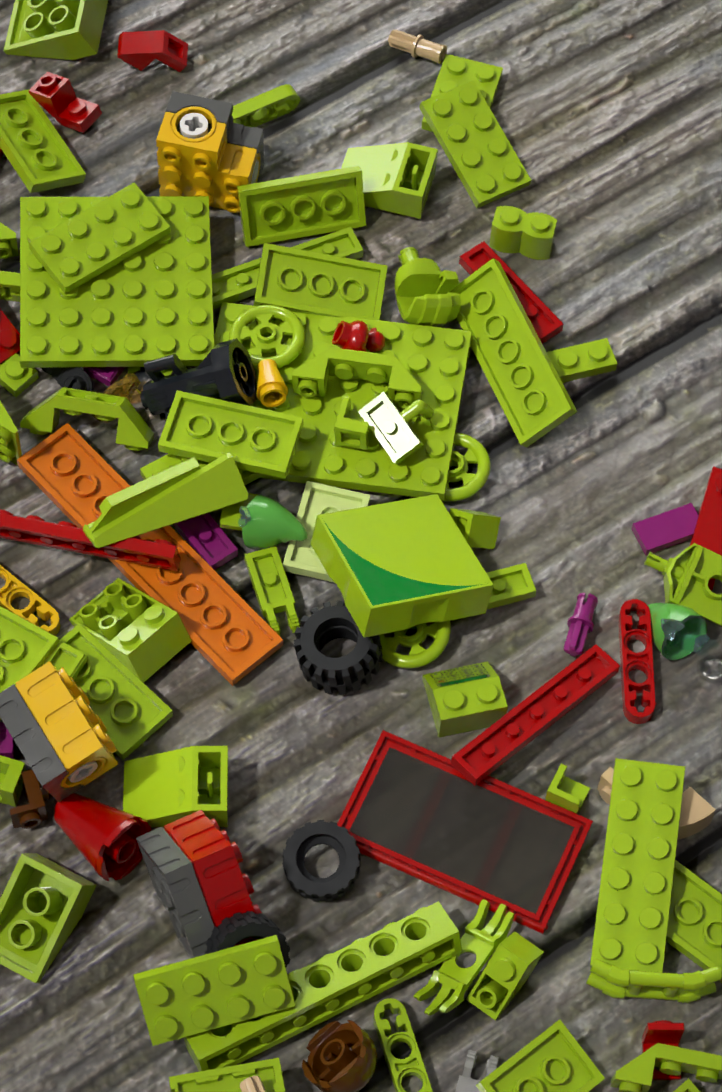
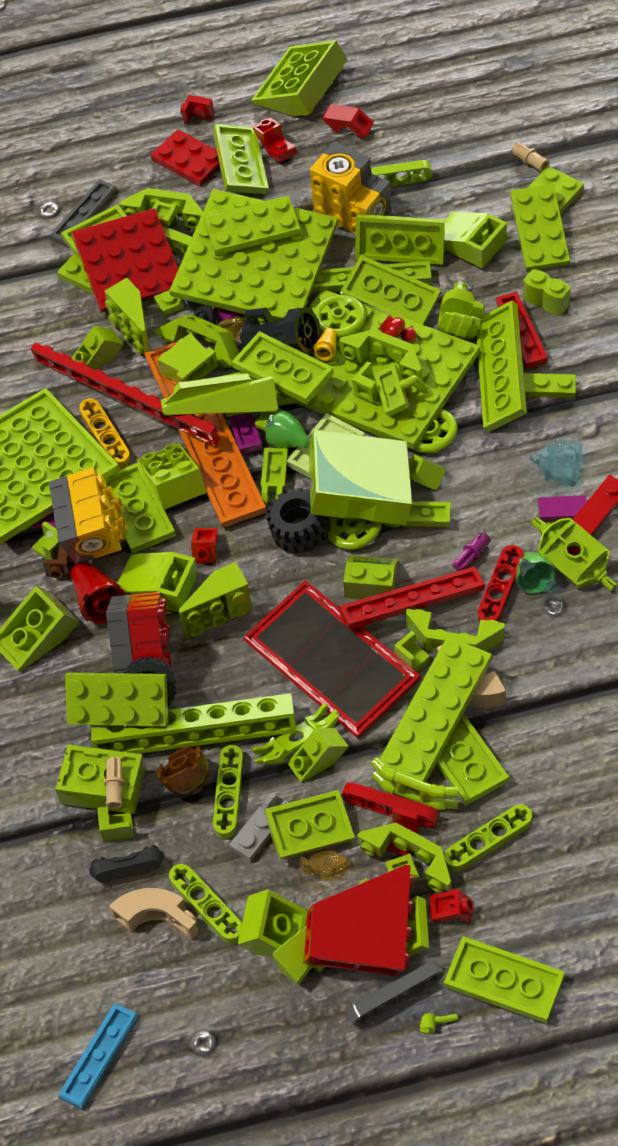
camera: 30 degrees right, 5 degrees down
lime tile [42,640,88,680] -> none
black tyre [282,820,361,903] -> none
none -> lime hips [157,333,218,383]
none -> lime slope [179,562,252,639]
none -> red bracket [191,528,219,563]
none -> red beam [341,782,440,828]
none -> lime slope [406,609,505,652]
none -> clear light blue slope [530,439,583,487]

